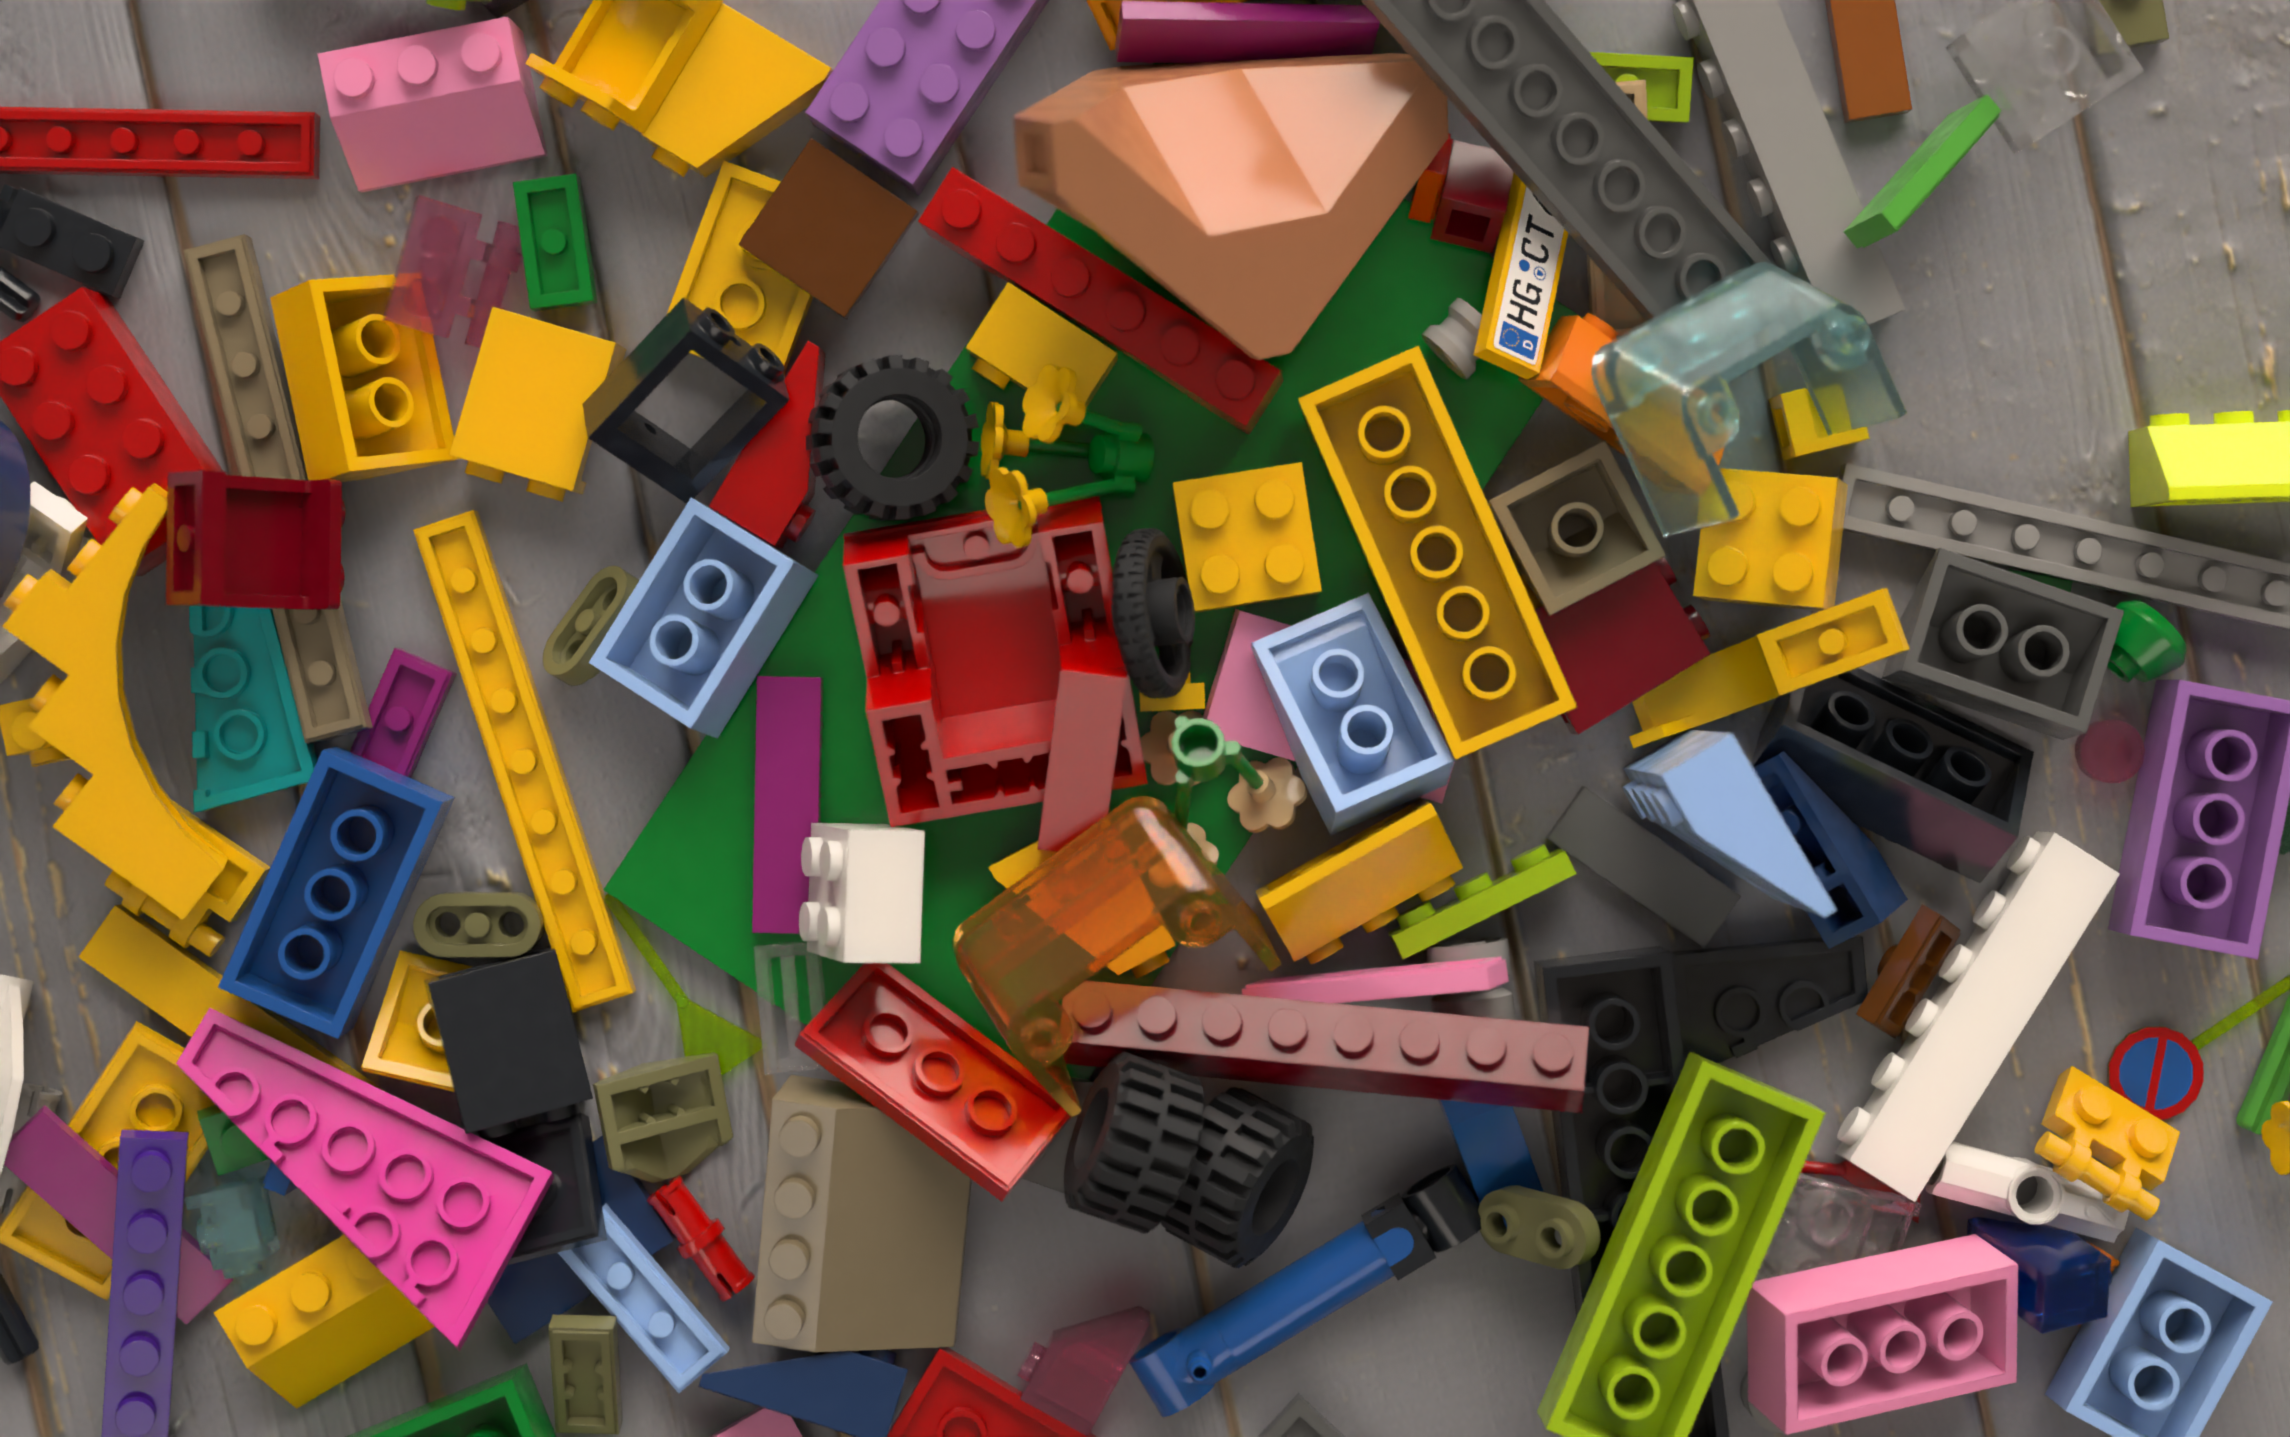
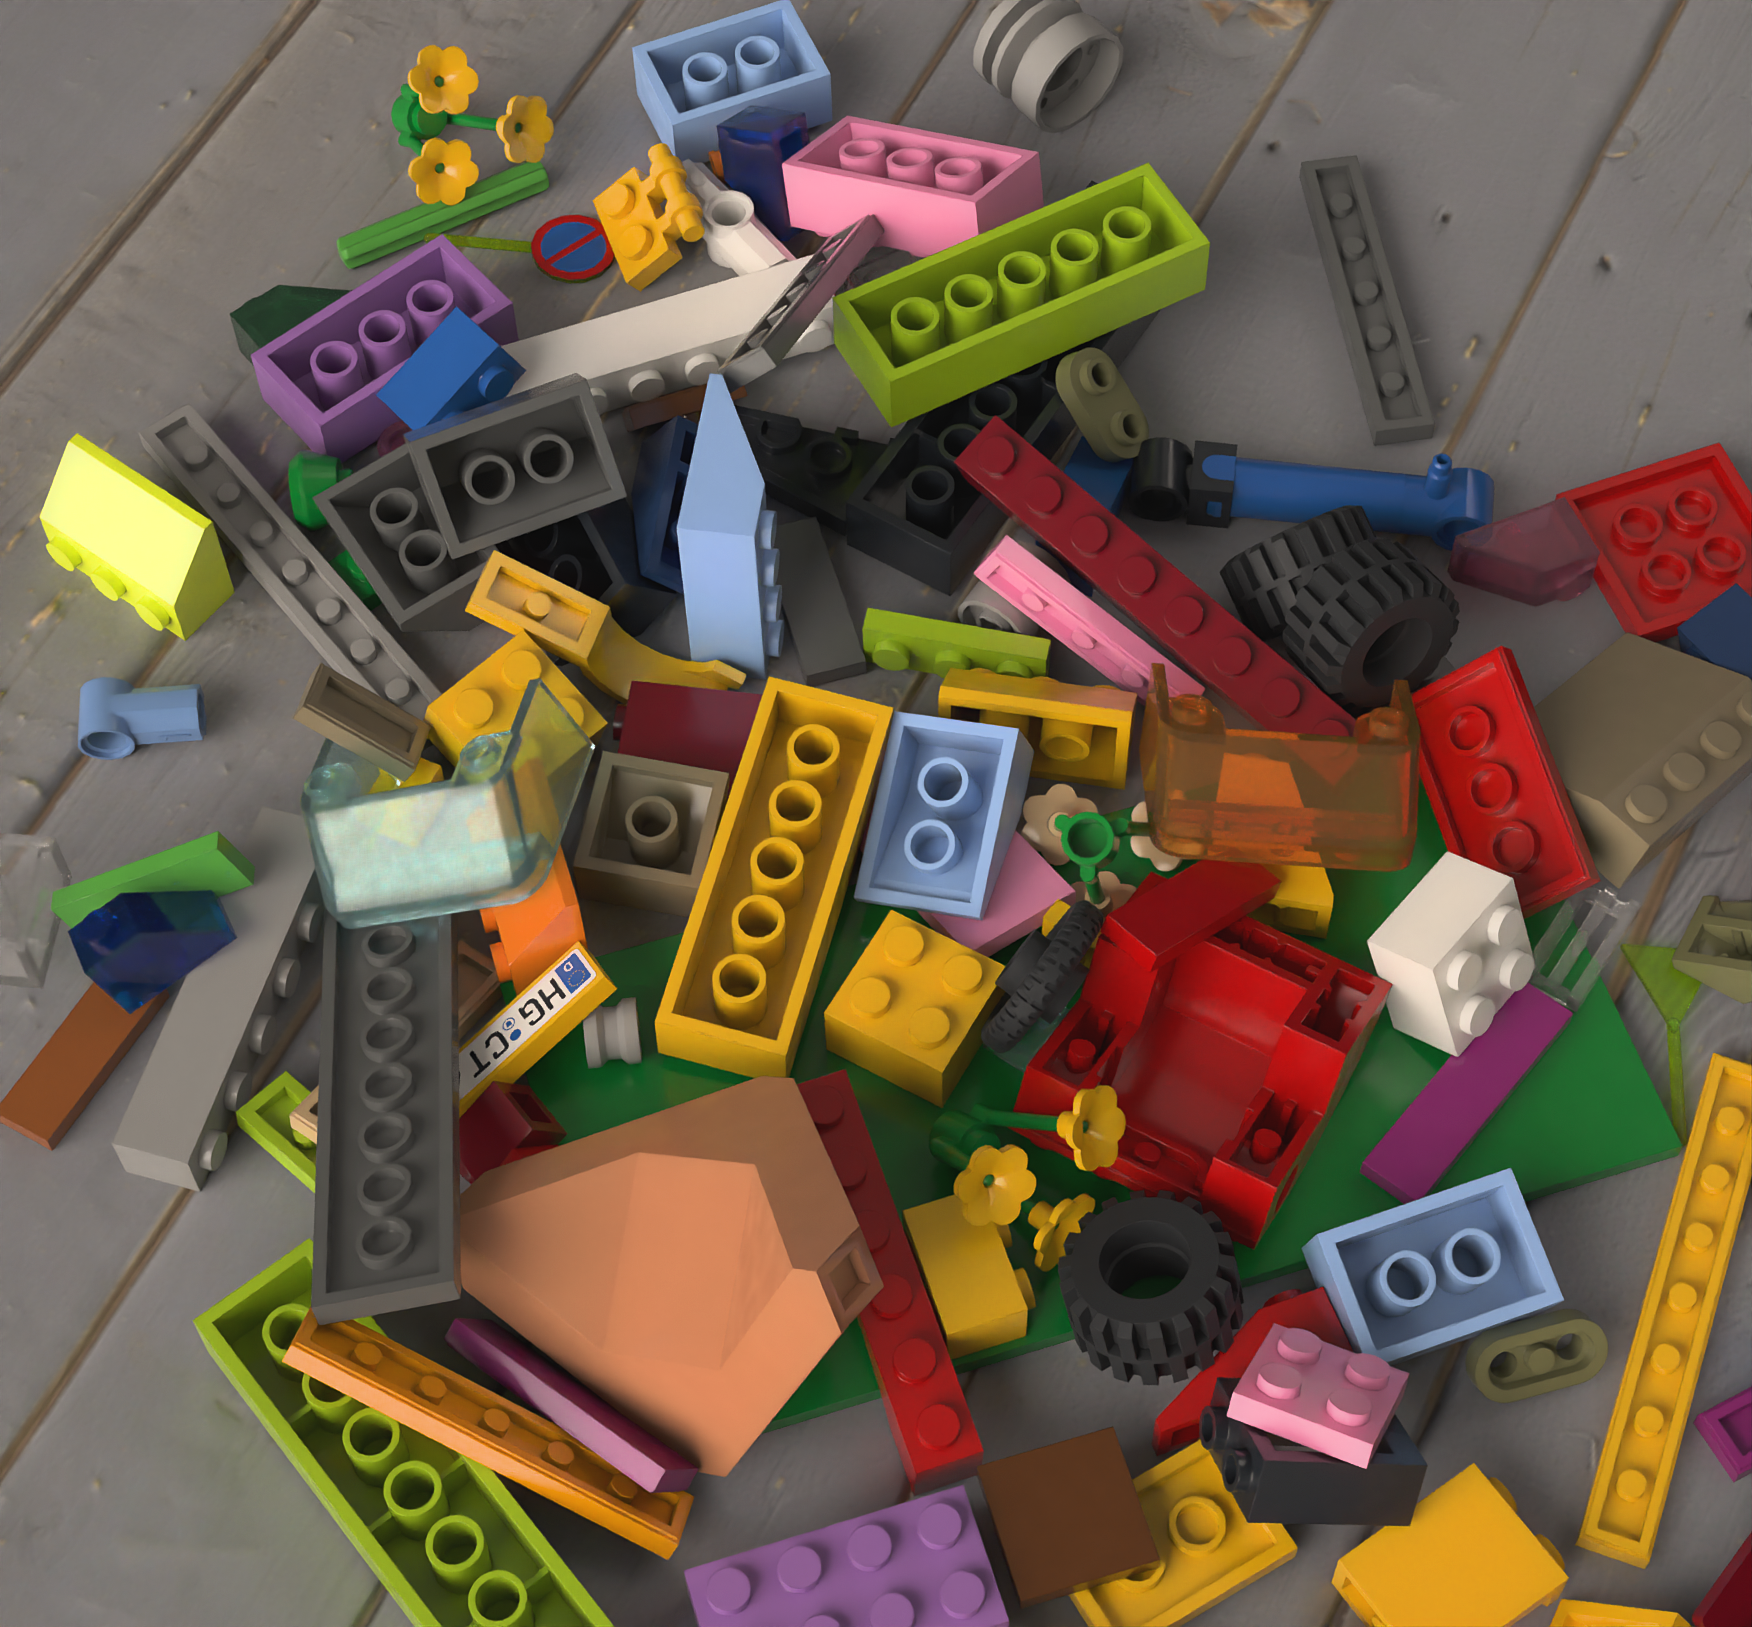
camera: 135 degrees left, 30 degrees down
none -> clear blue slope [68,890,238,1014]
none -> medium blue piece [78,677,206,760]
none -> dark tan tile [293,663,431,782]
none -> blue brick [376,306,526,430]
none -> dark grey slope [403,373,627,560]
none -> dark grey tile [717,214,884,393]
none -> bright pink plate [1227,1323,1410,1469]

